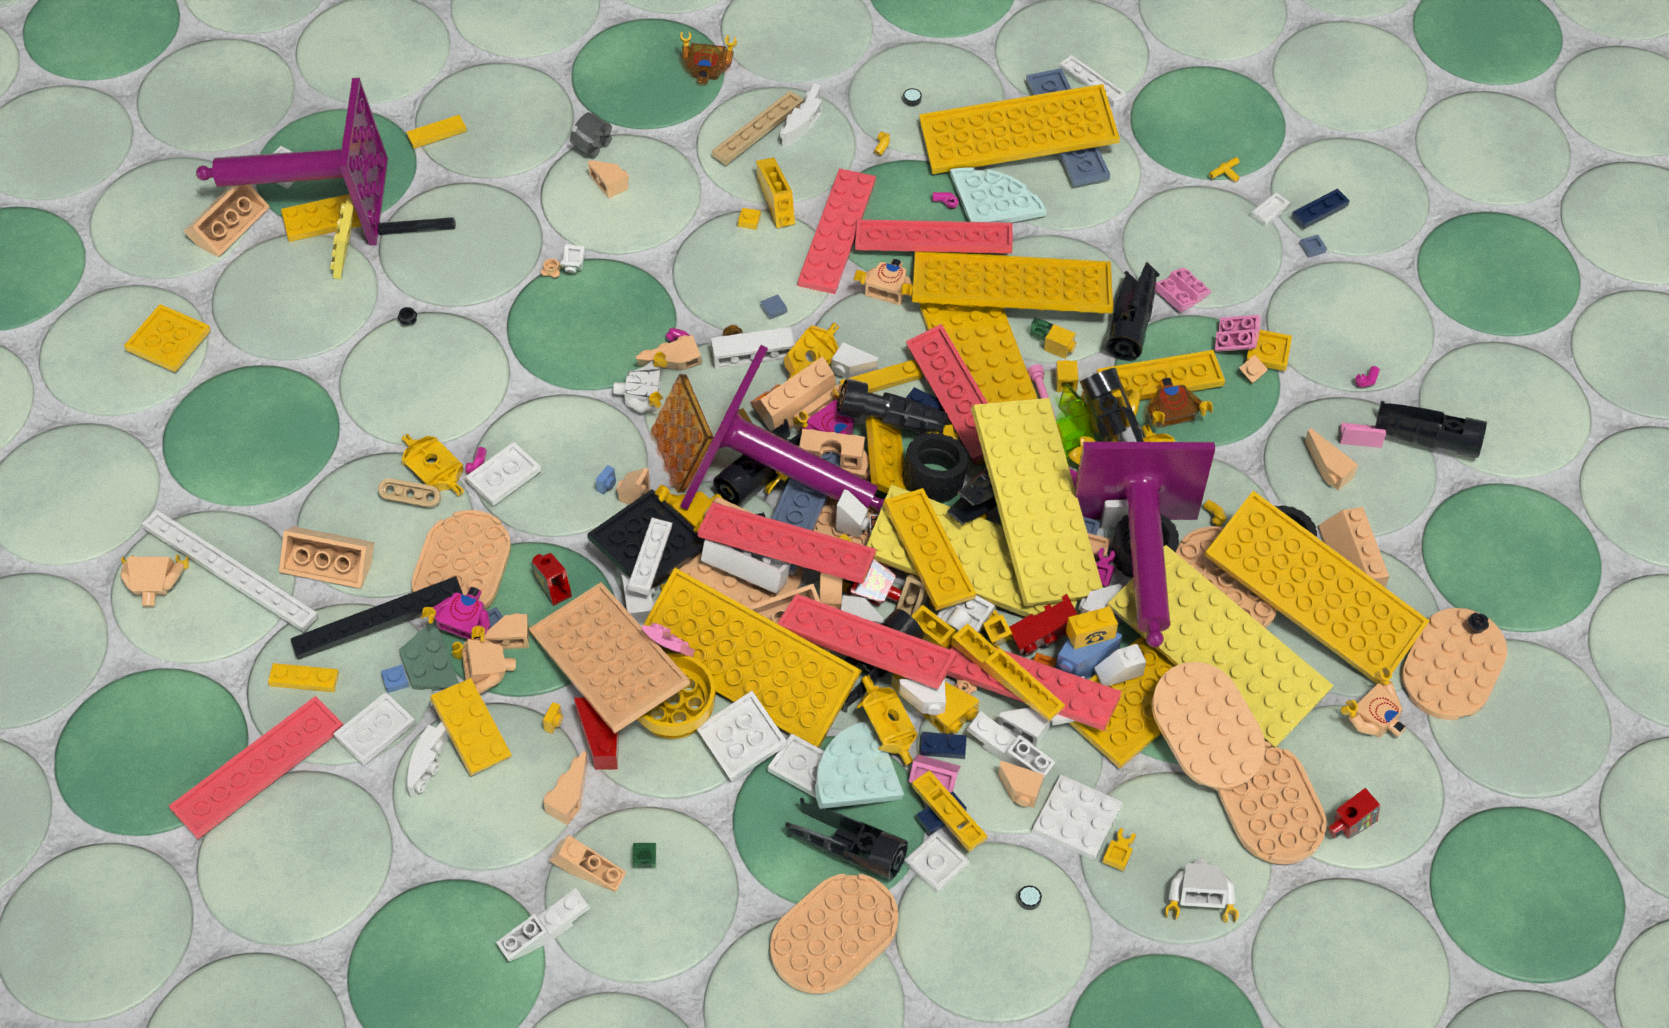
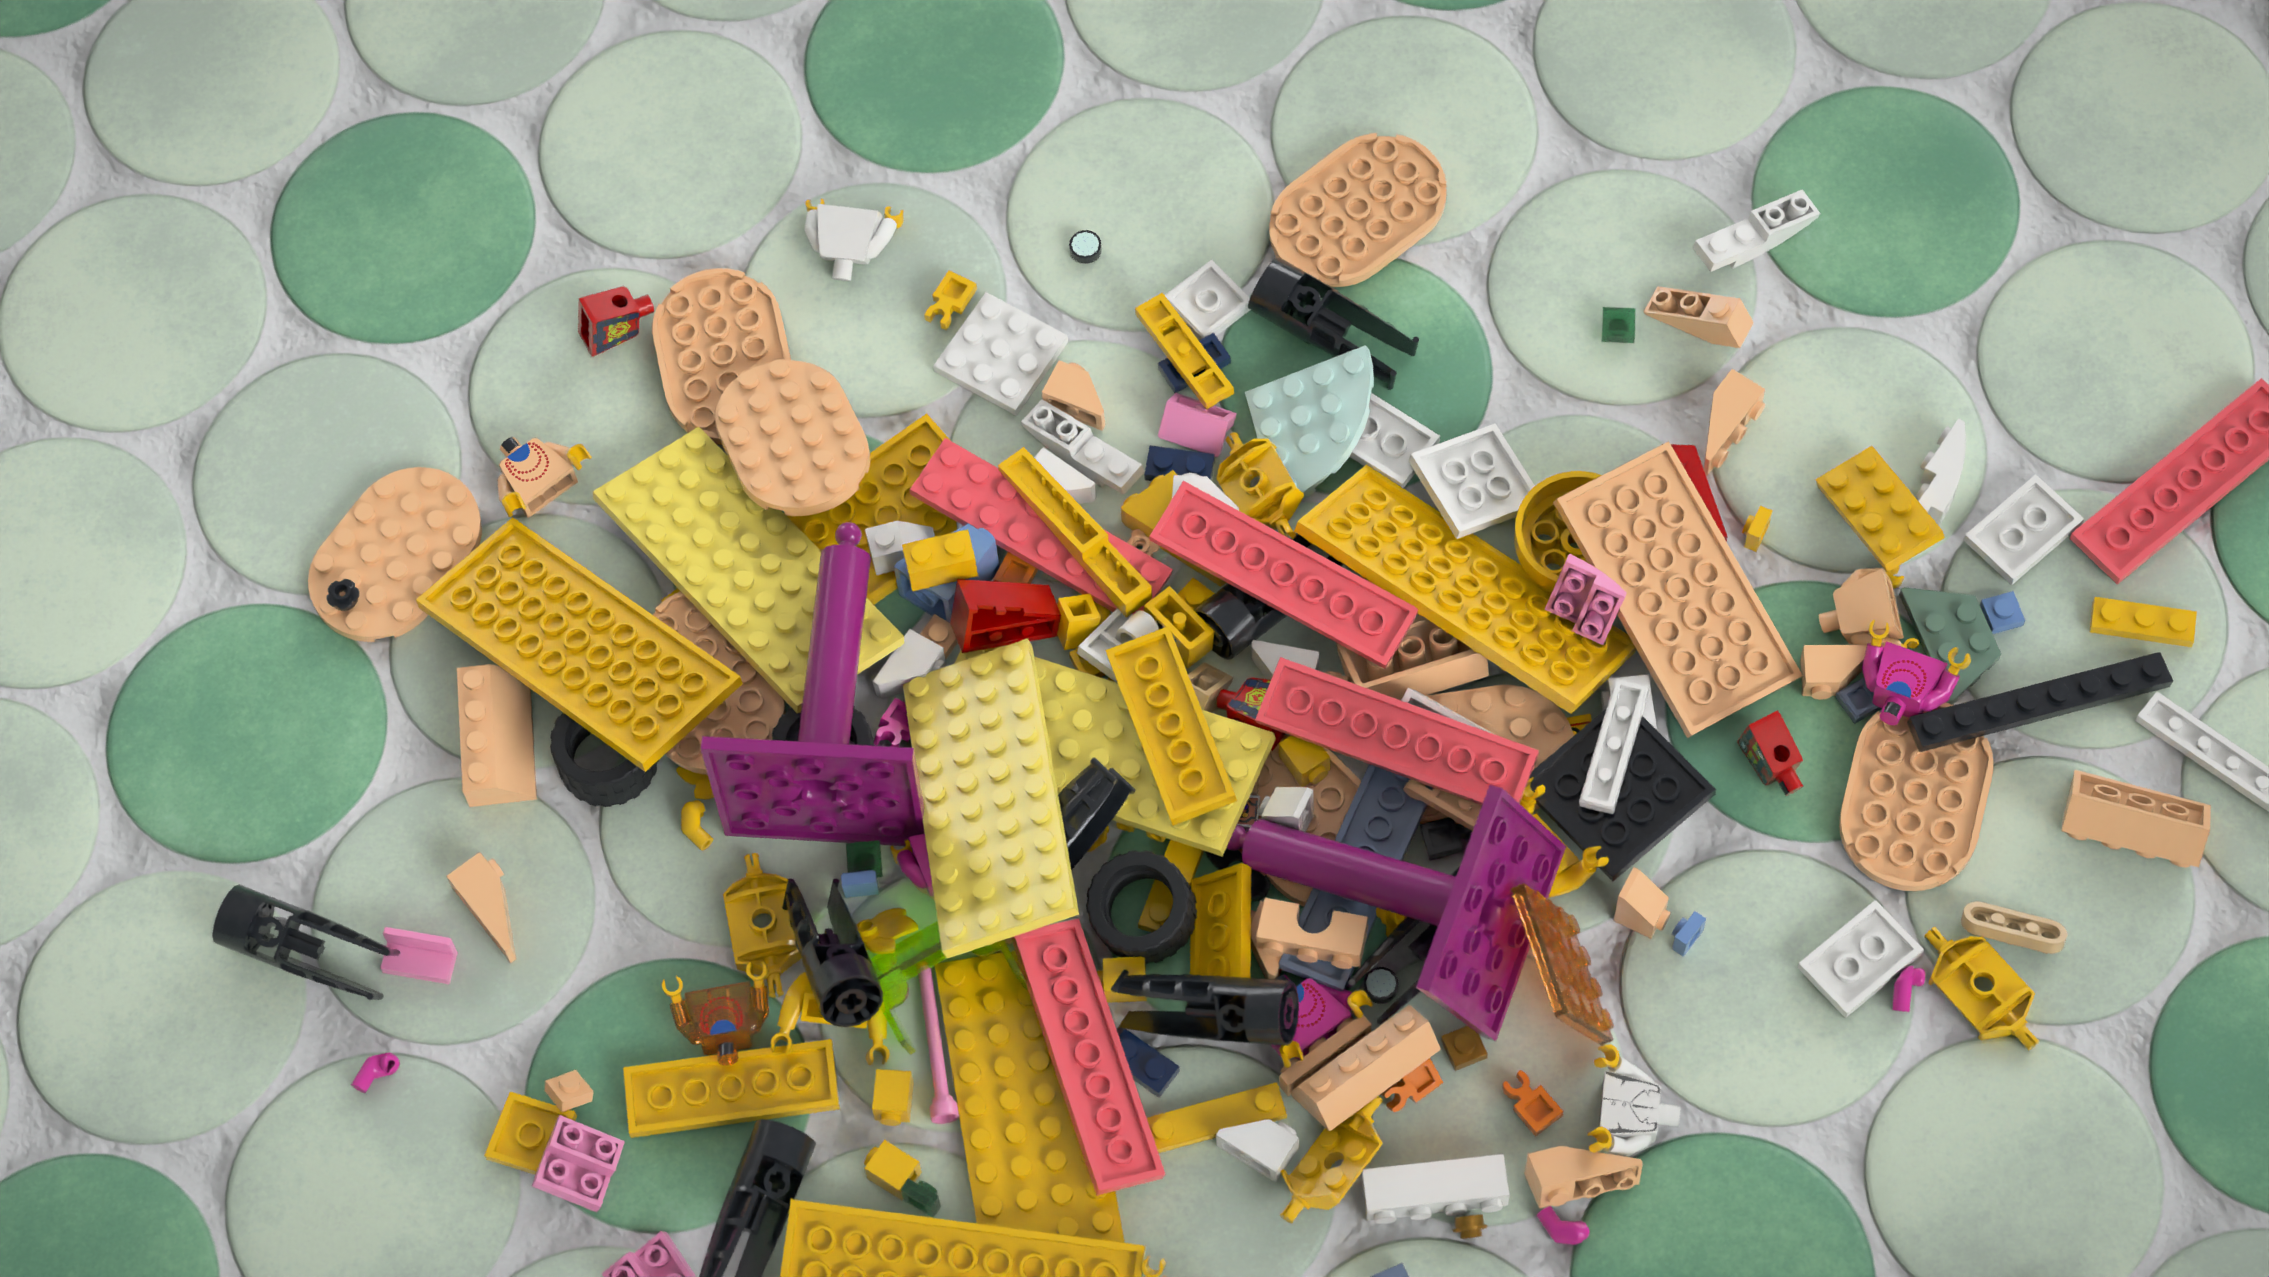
camera: 170 degrees left, 10 degrees up
none -> orange plate [1502,1070,1564,1137]

